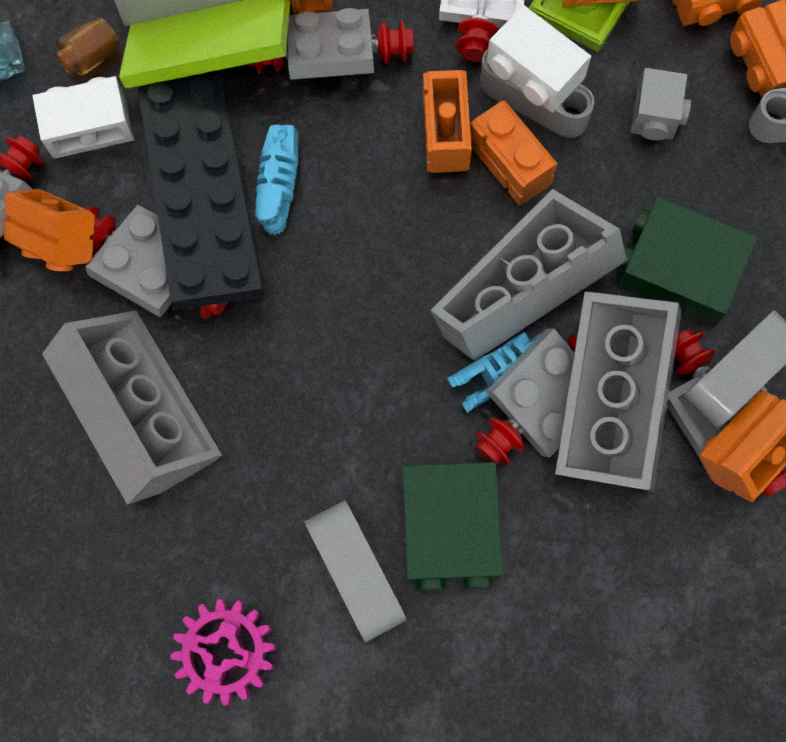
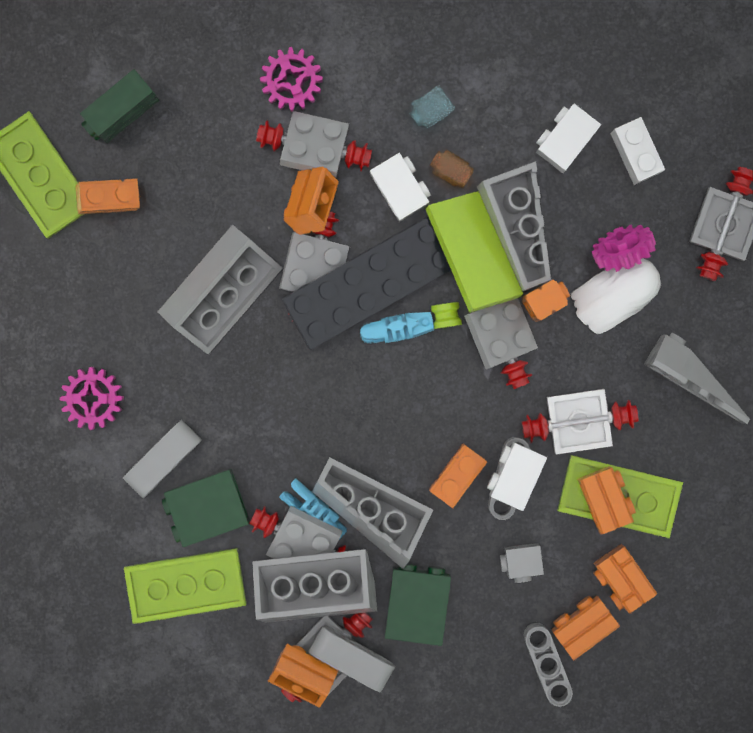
camera: 70 degrees right, 15 degrees up
orange brick [423,70,472,173] -> none
none -> lime tile [124,548,247,624]
none -> lime wheel [431,302,462,329]

